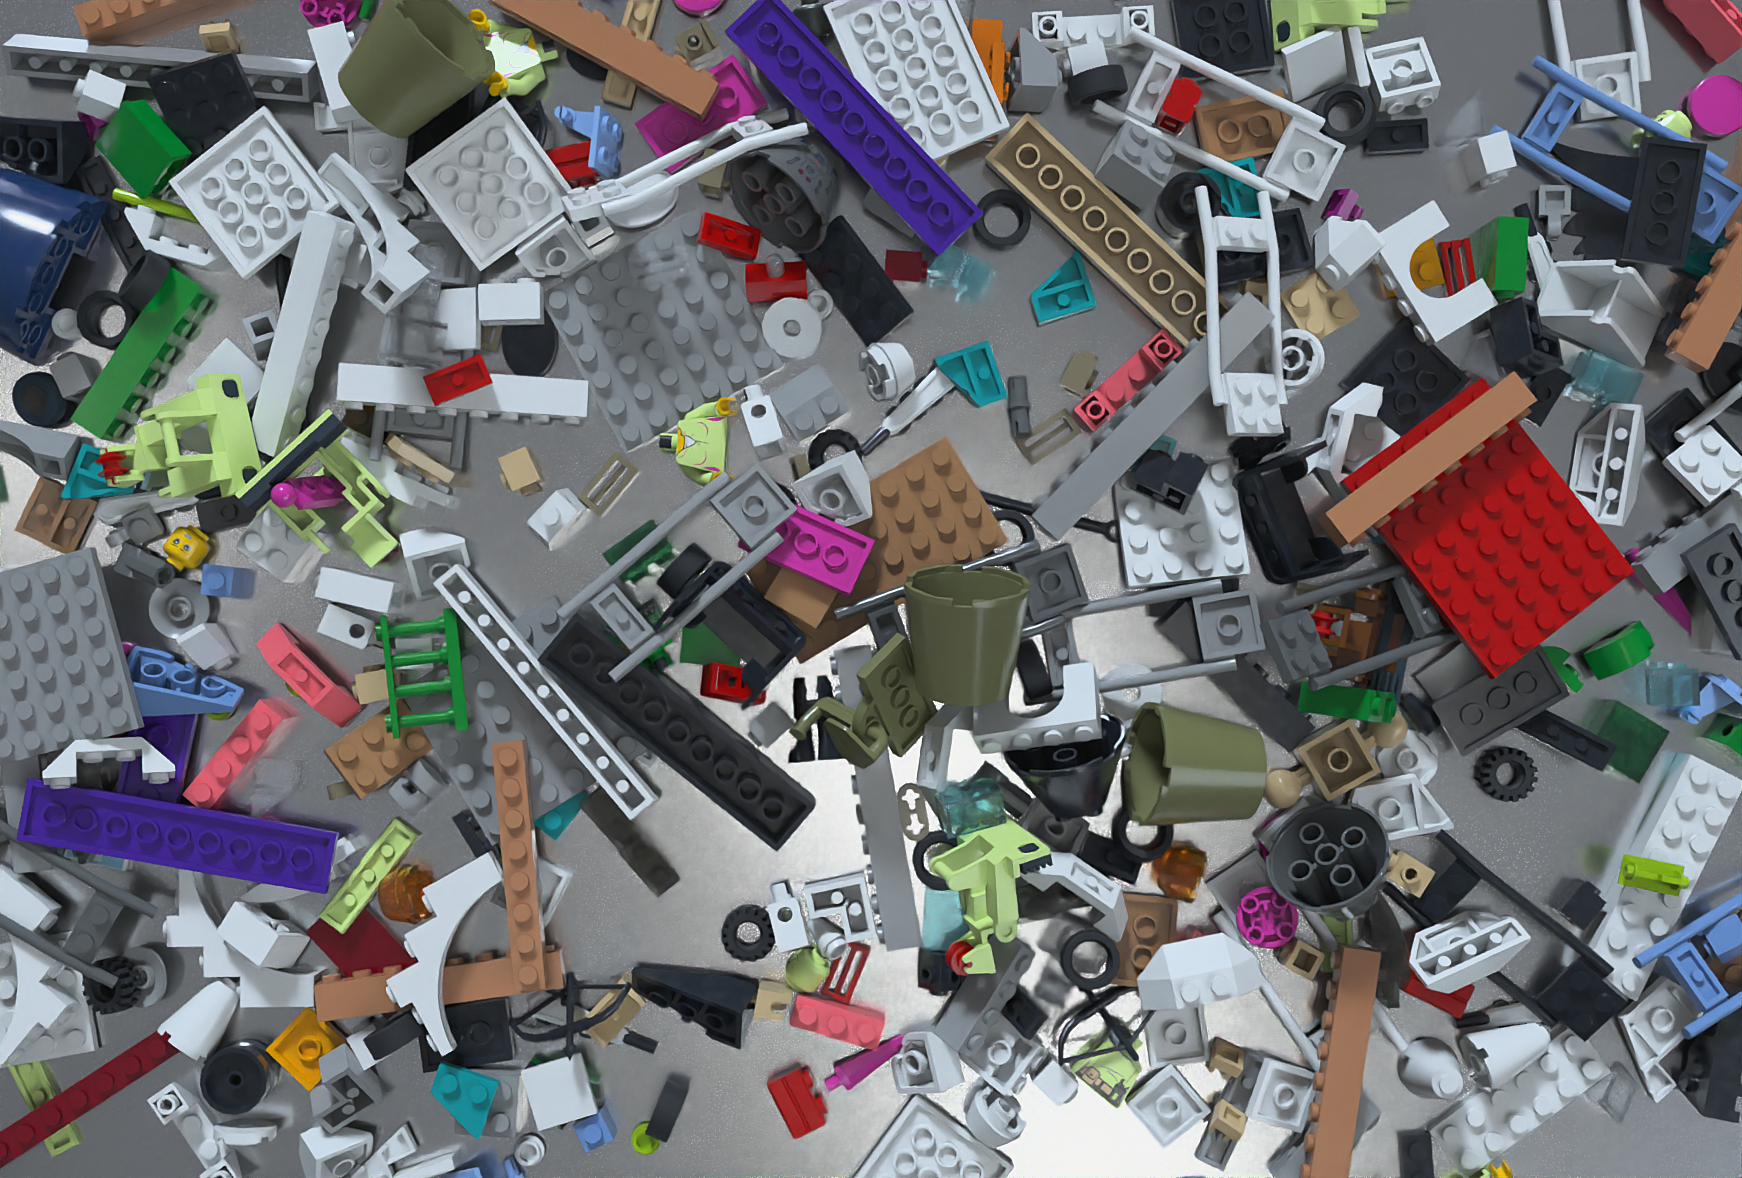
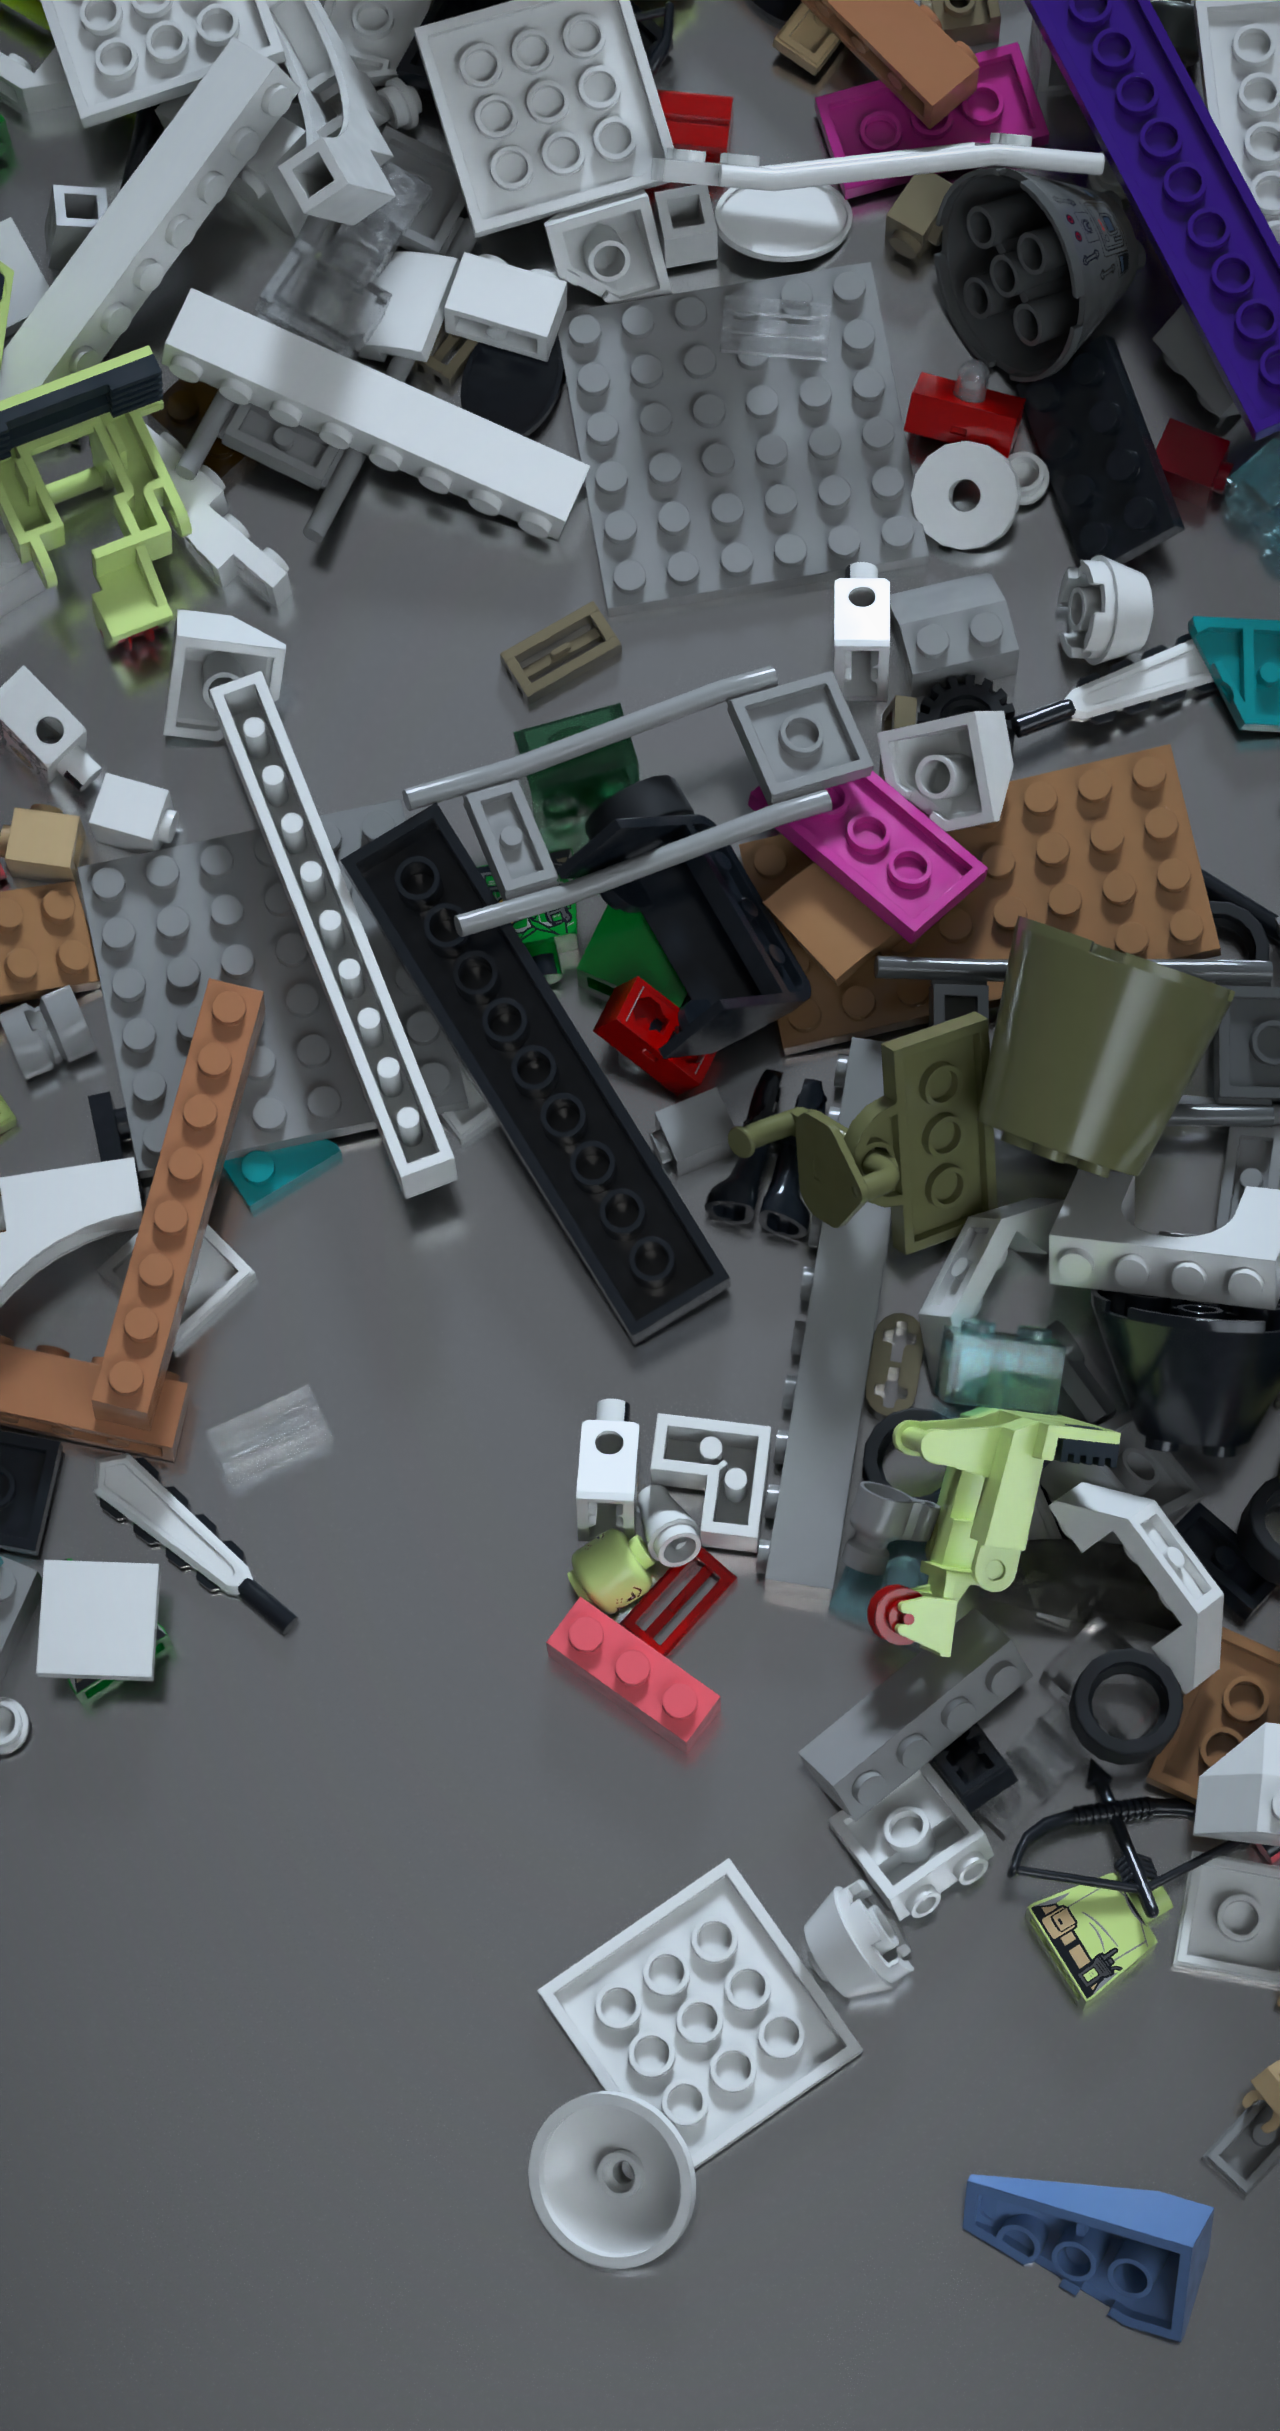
camera: 25 degrees right, 15 degrees down
dark pink plate [271,475,347,510] -> none
white brick [313,566,407,614] -> none
green fence [375,608,469,739] -> none
tan plate [384,432,455,484] -> none
red plate [423,354,493,407] -> none
tan brick [498,446,545,496] -> none
black piece [509,972,632,1061] -> none
white torso [526,488,590,550] -> none
light blue plate [555,106,622,180] -> none
medium blue brick [573,1104,618,1154] -> none
clear smoke slope [579,785,681,898] -> none
tan hinge [585,979,646,1048] -> none
lime plate [631,1124,661,1155] -> none
black wedge [632,967,758,1050] -> none
black tyre [645,1079,689,1143] -> none
yellowish green torso [659,397,738,486] -> none
red plate [697,212,761,261] -> none
black tyre [721,905,775,963] -> none
tan hinge [753,979,793,1021] -> none
red brick [766,1064,829,1140] -> none
dark pink bar [824,1036,904,1092] -> none
white slope [891,1031,965,1094] -> none
black brick [917,949,962,996] -> none
black tyre [1015,639,1053,700] -> none
white brick [1030,1054,1080,1108] -> none
white plate [1124,1063,1211,1150] -> none
none -> light grey piece [840,1481,941,1576]

